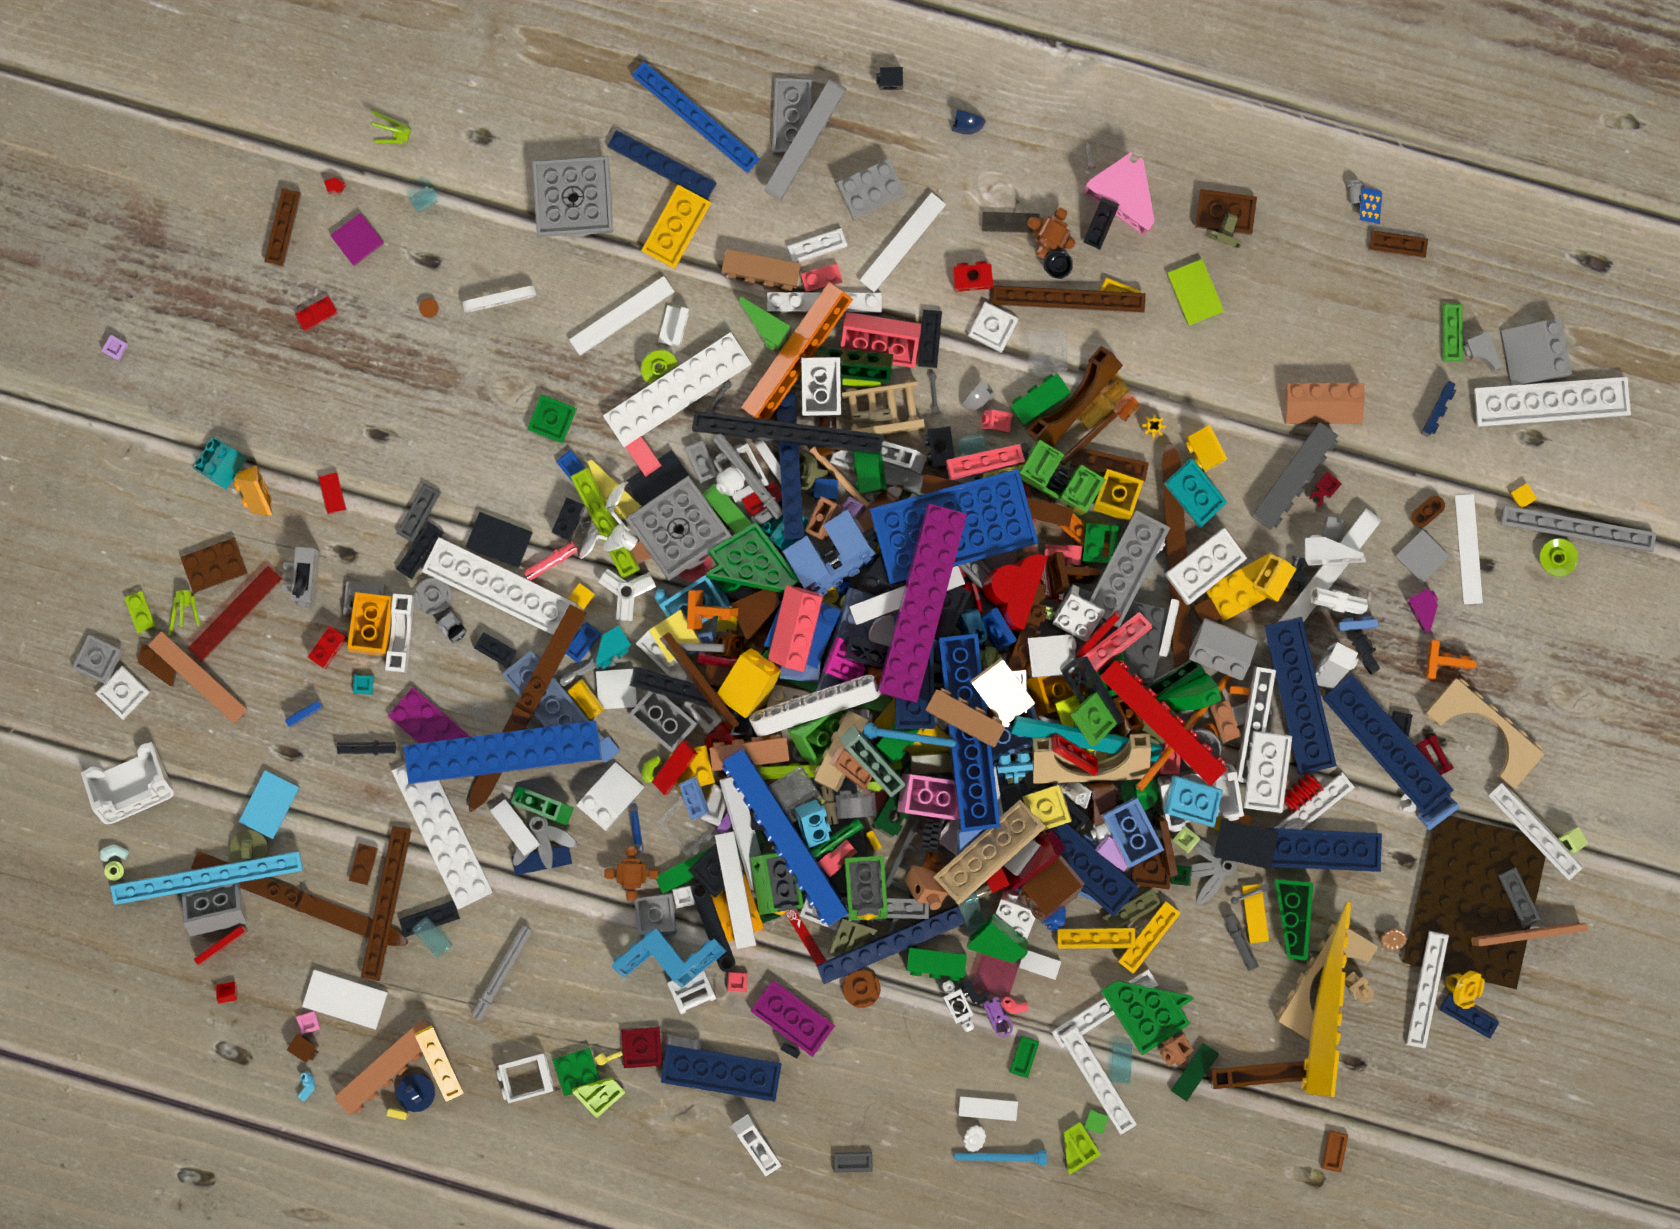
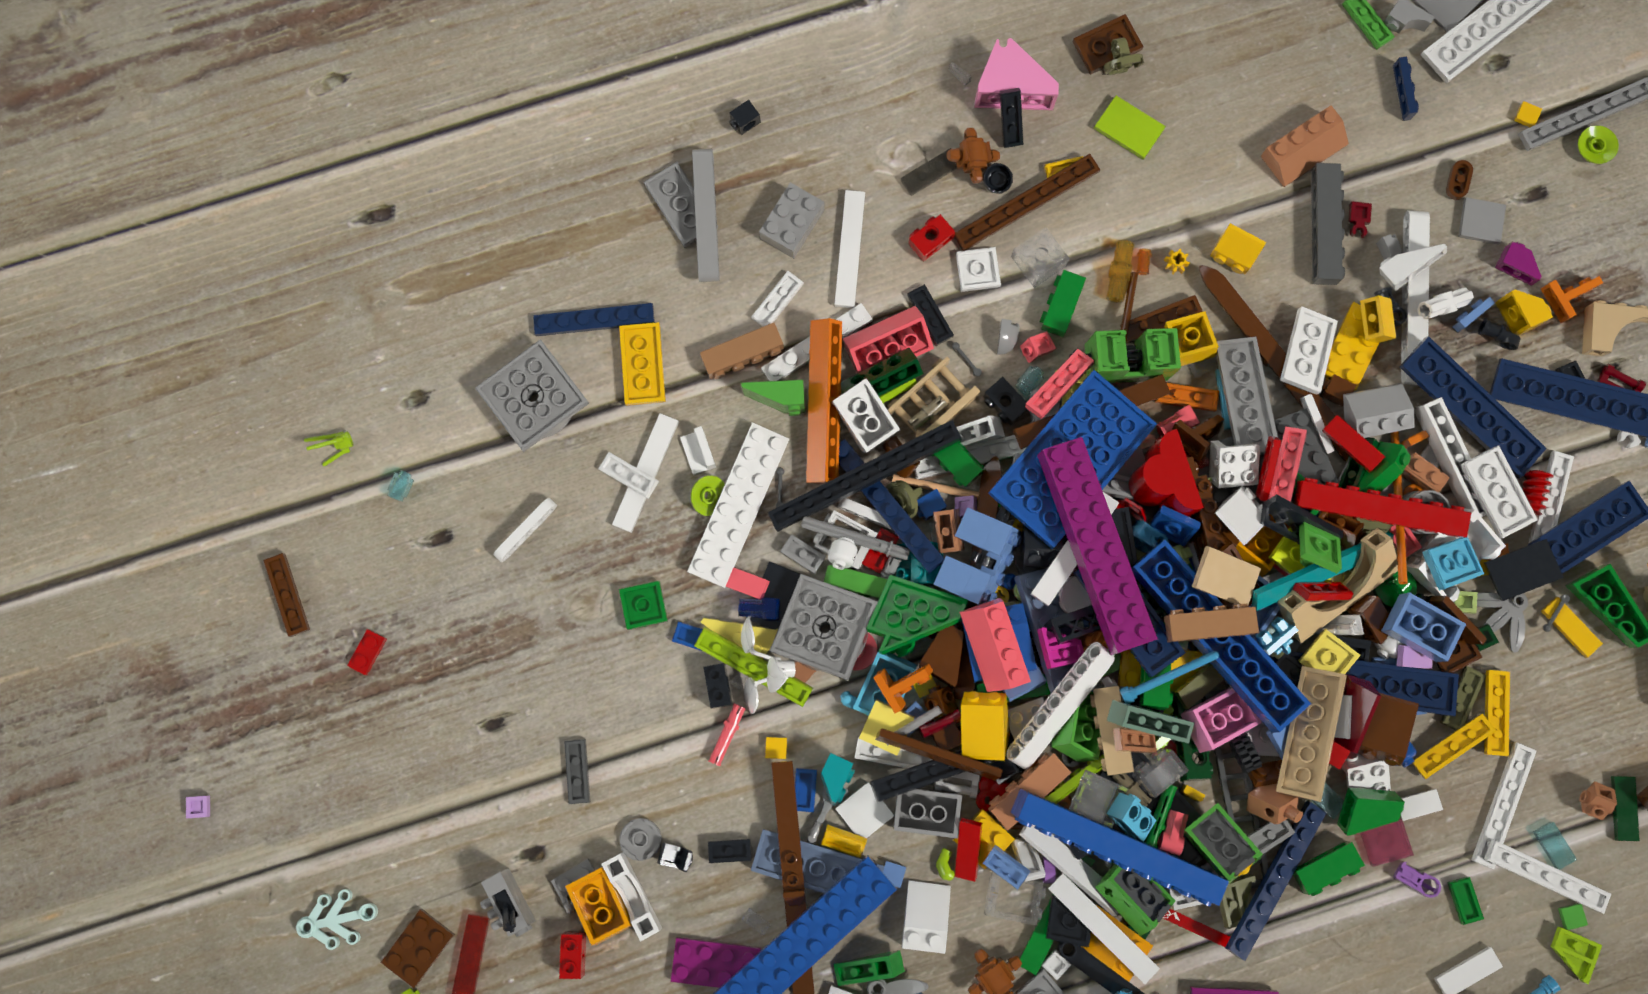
camera: 30 degrees left, 5 degrees down
teal slope [192,436,247,490] -> none
light orange slope [233,465,272,516] -> none
red tile [319,473,347,514] -> none
red piece [324,177,346,195] -> none
magenta tile [330,213,384,266] -> none
teal tile [353,674,374,695] -> none
black tile [396,522,444,580] -> none
dark orange tile [419,298,439,318] -> none
white plate [422,537,577,635] -> none
black tile [466,512,533,568] -> none
white piece [598,569,656,621] -> none
blue piece [629,803,643,853] -> none
blue plate [632,62,760,174] -> none
coral plate [801,264,843,293] -> none
dark orange tile [843,969,881,1008] -> none
white piece [943,980,974,1032] -> none
dark blue brick [952,109,986,135] -> none
black bracket [961,979,990,1005] -> none
coral arm [1001,997,1029,1014] -> none
reddish brown arch [1027,346,1123,447] -> none
green plate [1082,523,1121,564] -> none
green wing [1100,980,1194,1056] -> none
teal tile [1164,458,1227,527] -> none
dark grey pin [1223,913,1259,971] -> none
white wedge [1315,642,1359,691] -> none
white sticker [1455,494,1483,605] -> none
none -> light aqua plant [296,889,378,950]
none -> white tile [598,452,659,499]
none -> clear blue piece [738,598,780,620]
none -> red tile [1322,415,1385,473]
none -> yellow slope [1495,289,1553,336]

